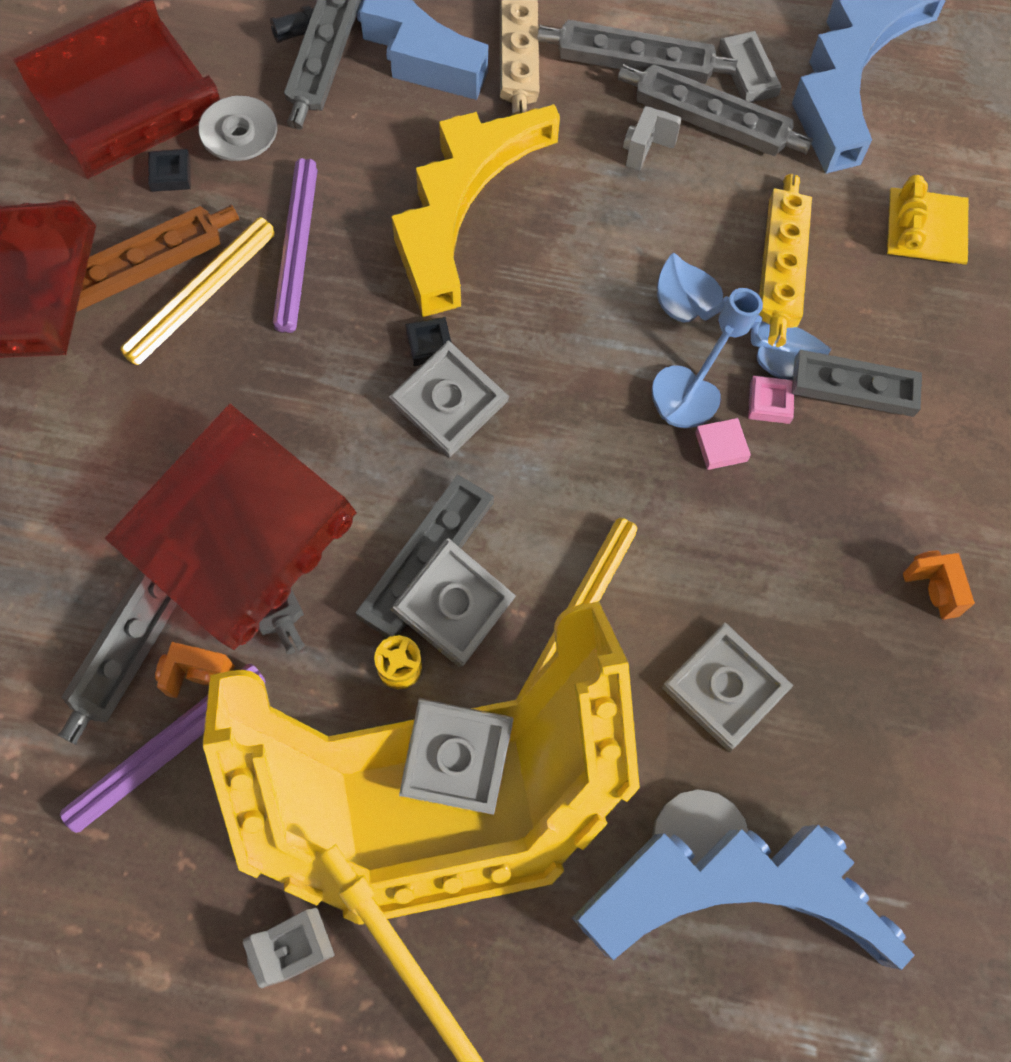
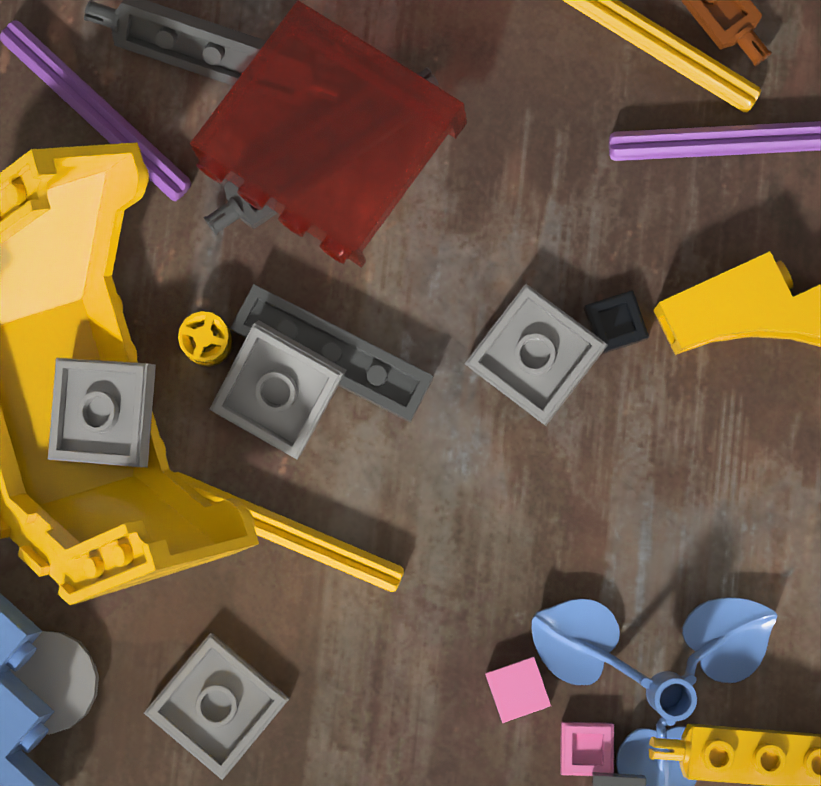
camera: 90 degrees right, 15 degrees up
orange bracket [155,642,235,698] -> none

